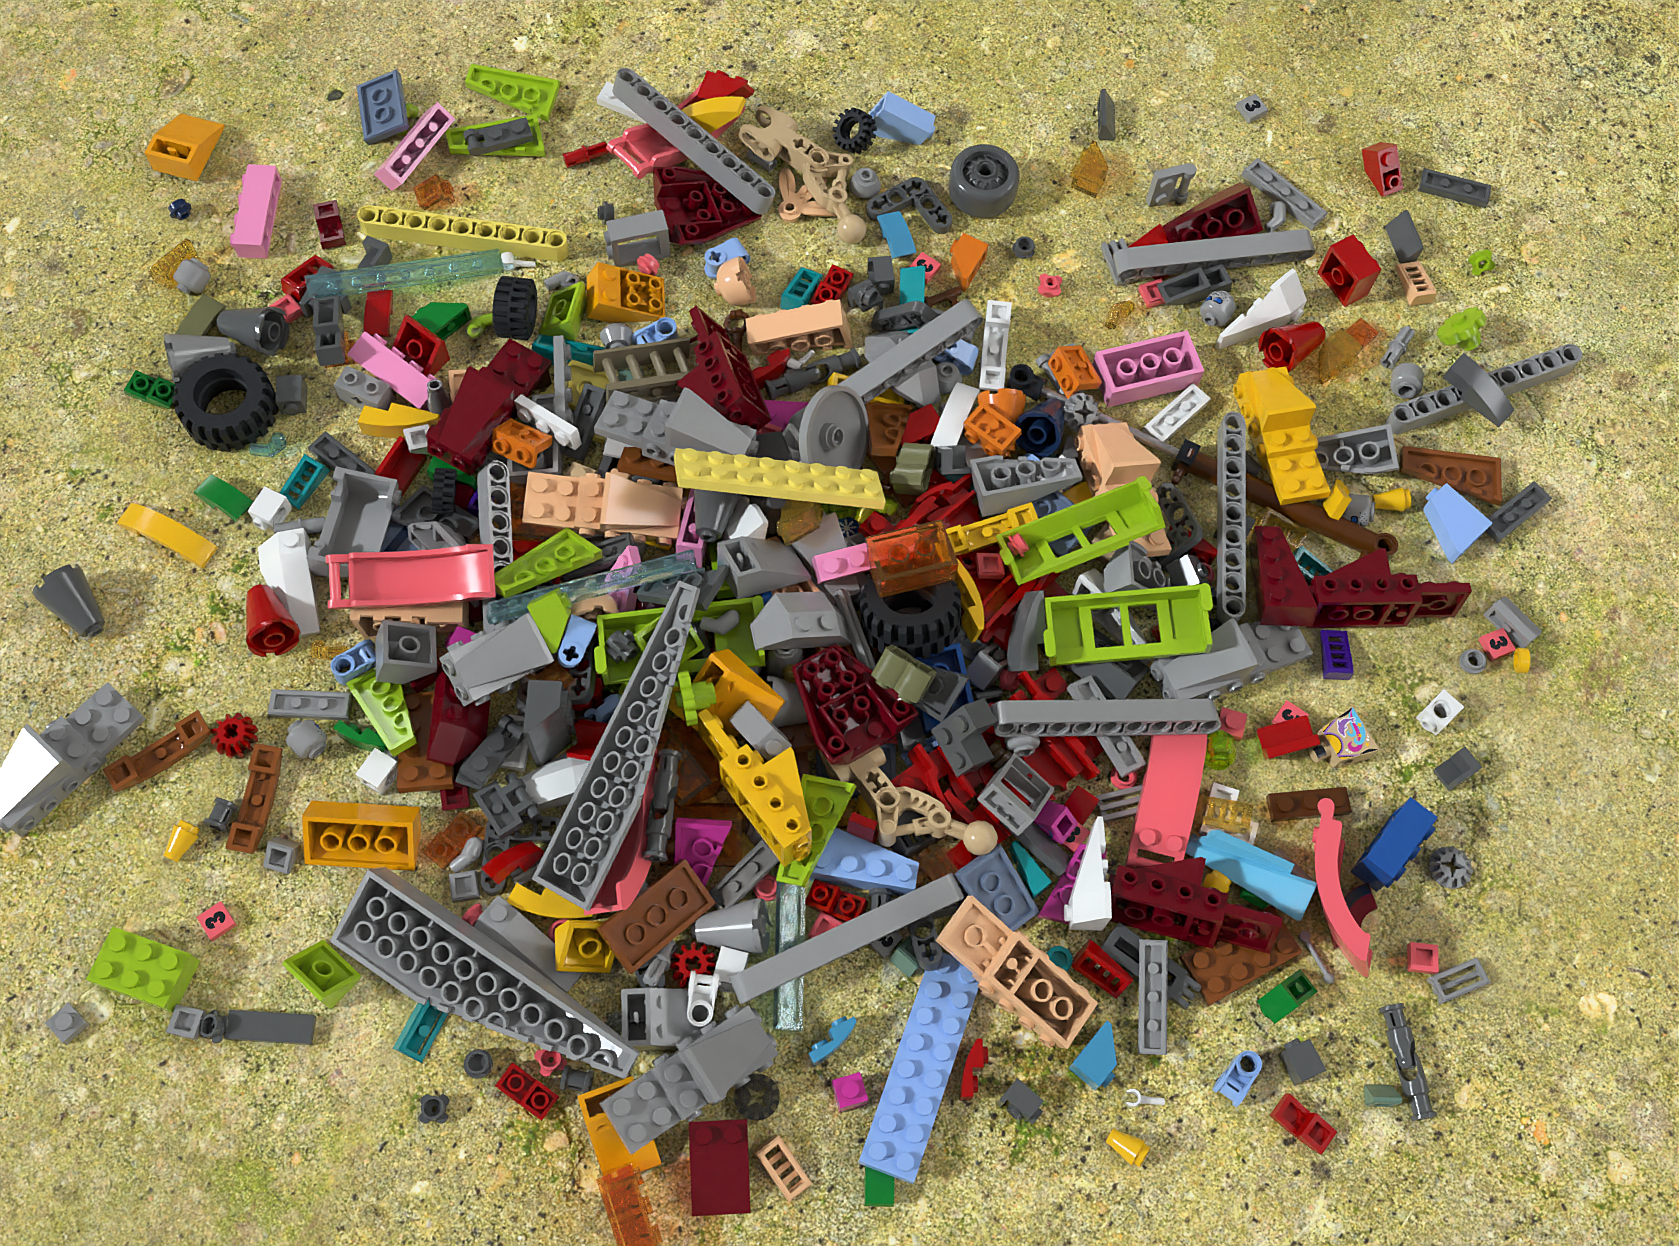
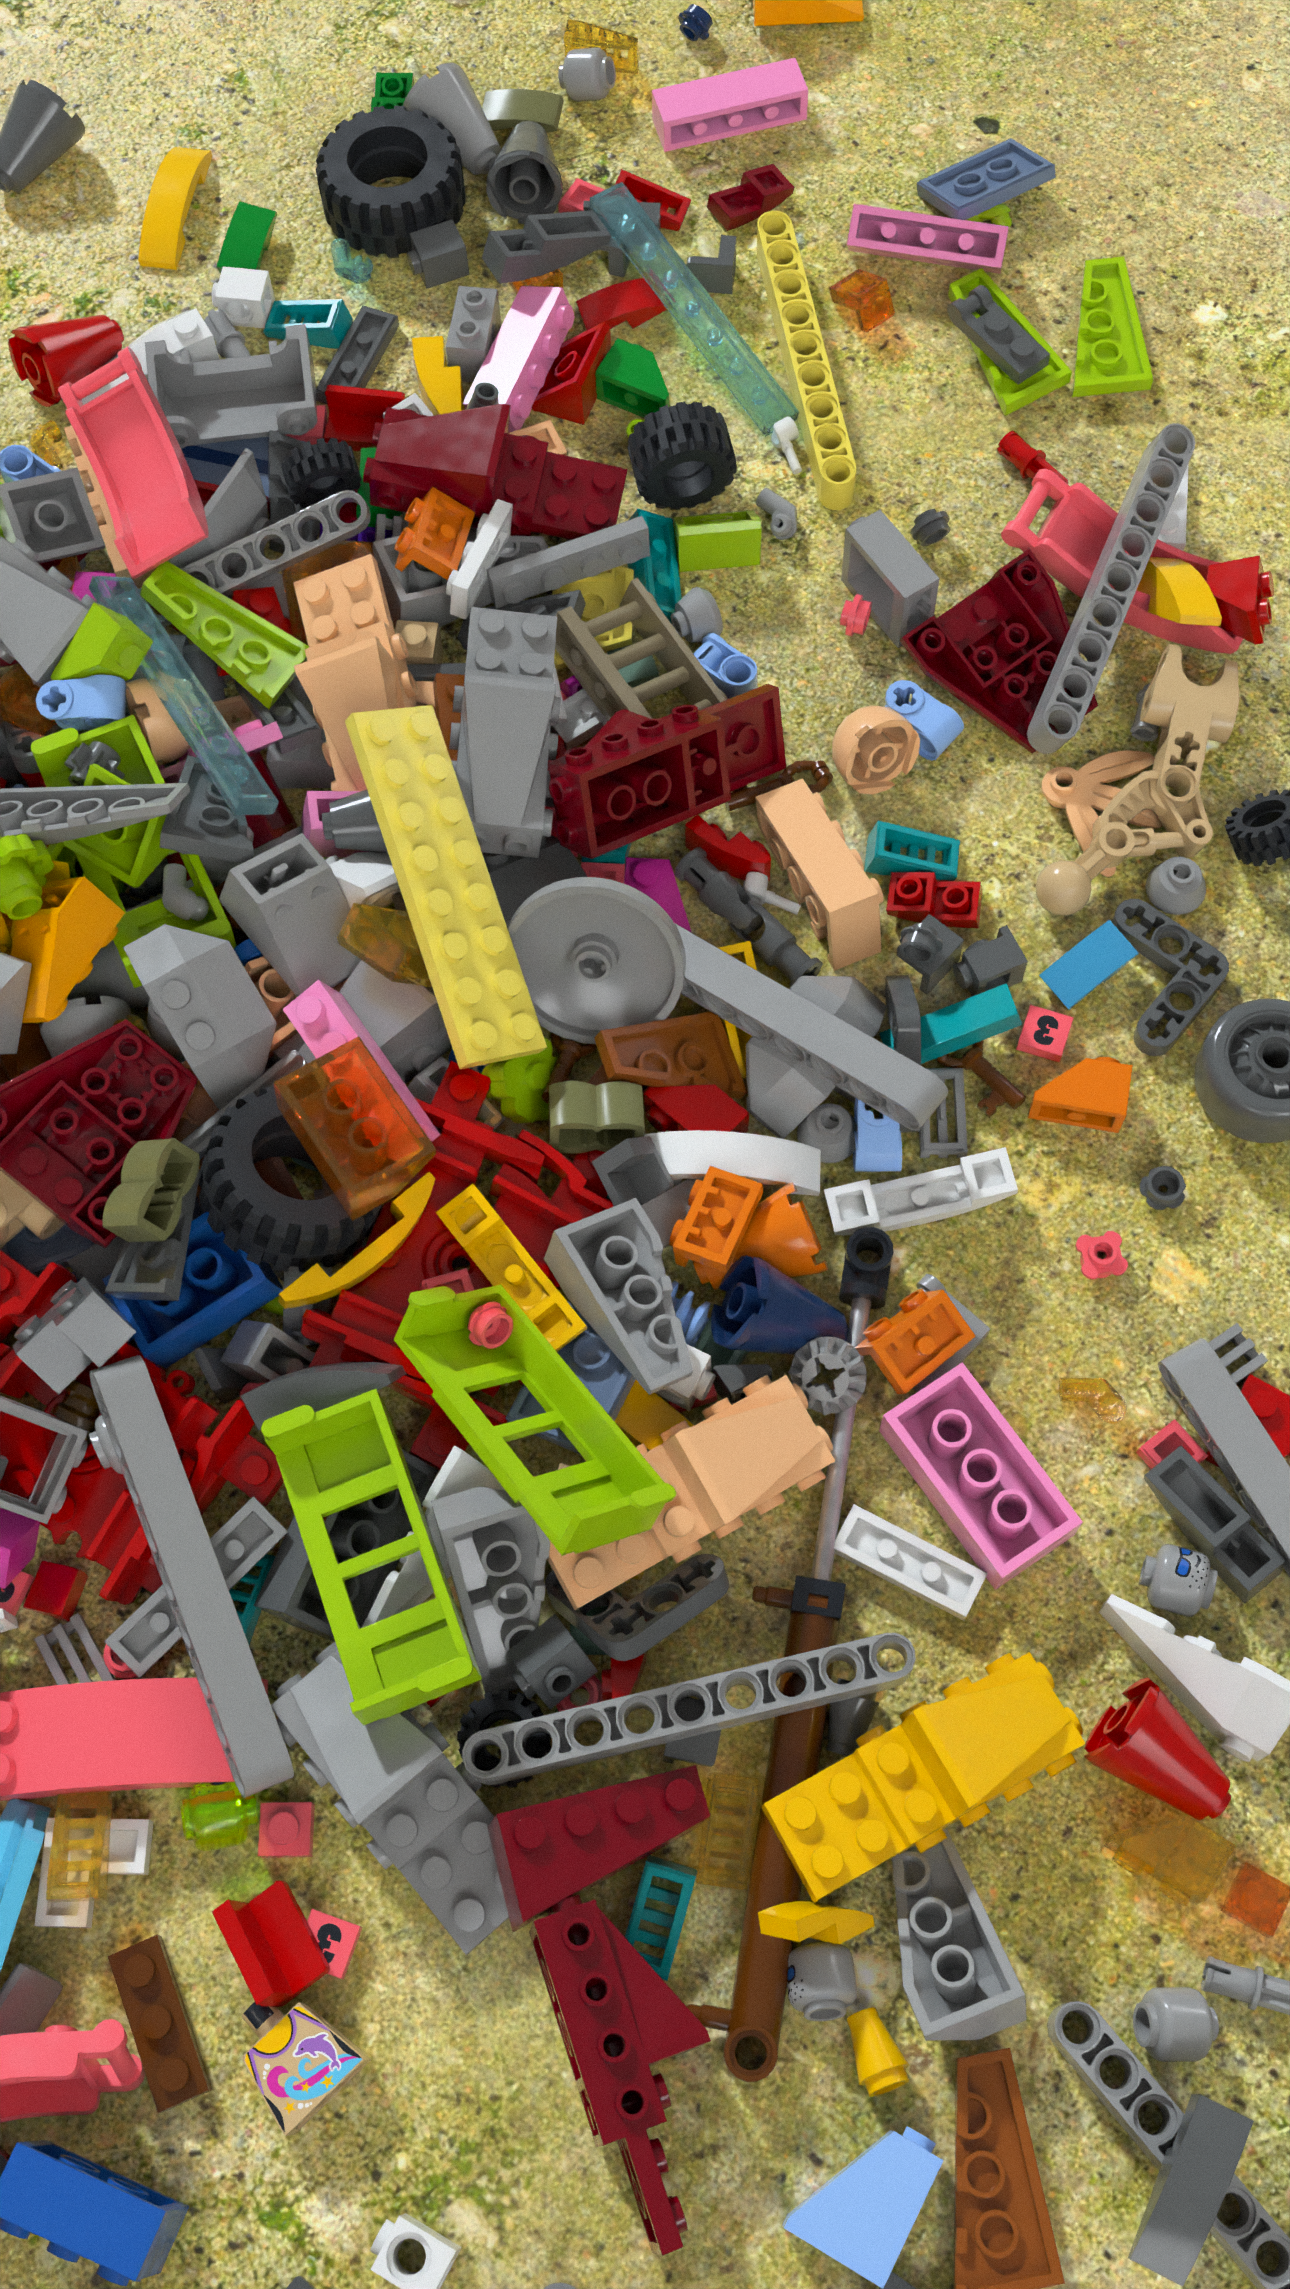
camera: 80 degrees right, 0 degrees up
light orange slope [587,262,665,323] -> none
dark purple slope [1320,630,1354,680] -> none

